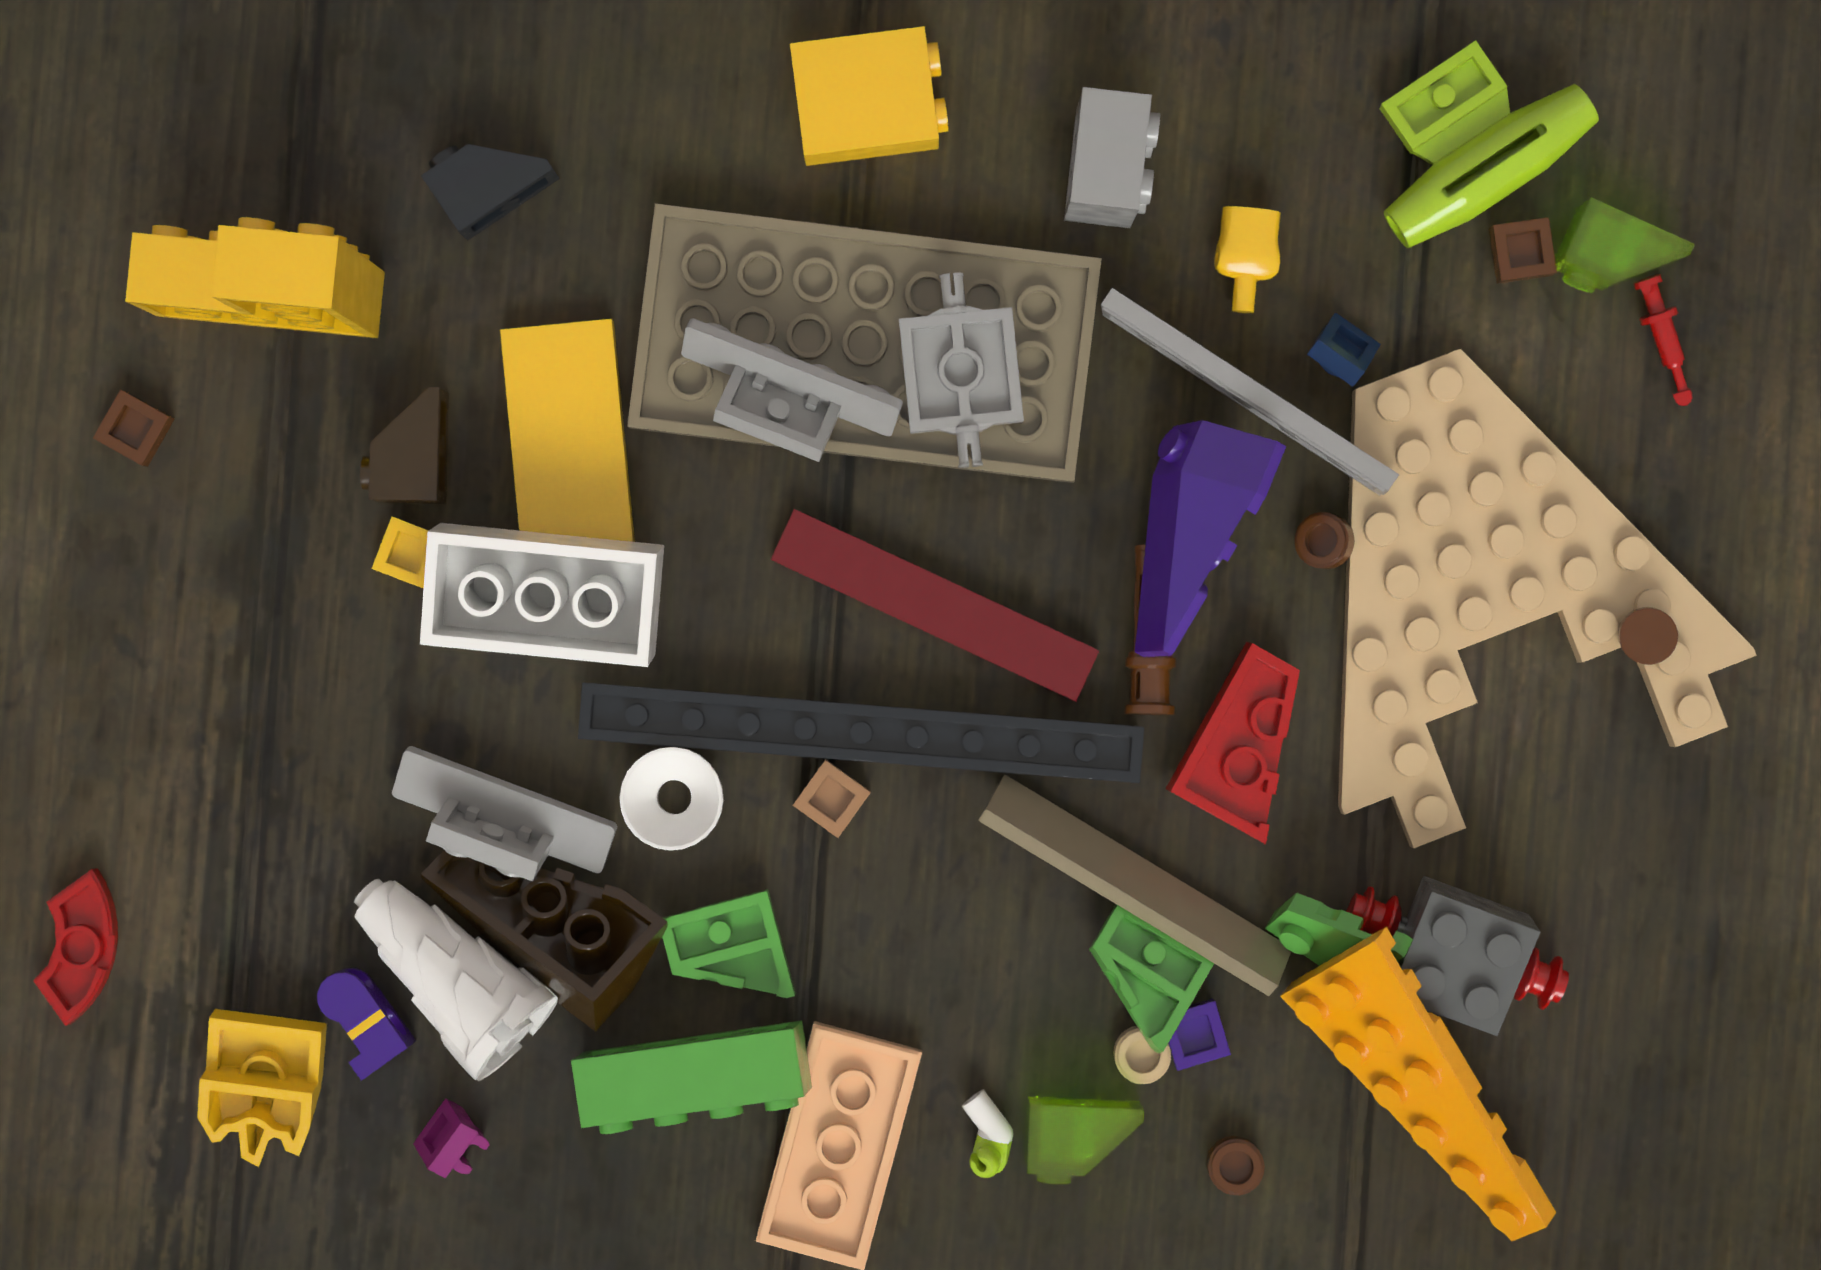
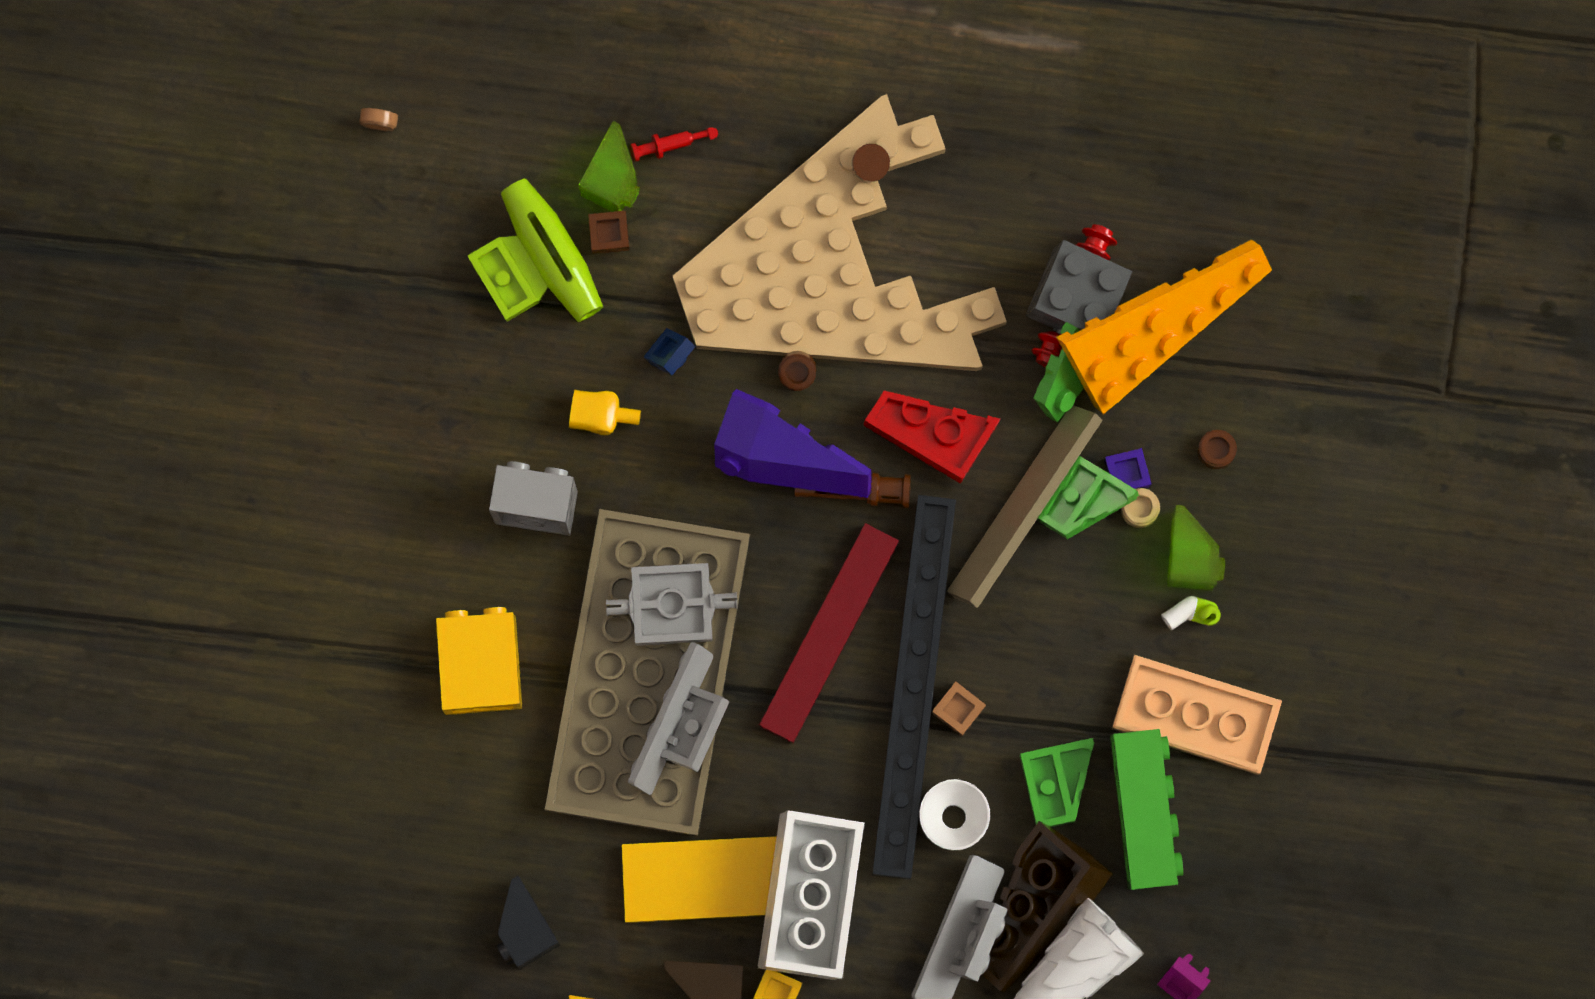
camera: 90 degrees left, 10 degrees down
light grey tile [1101,288,1399,496] -> none

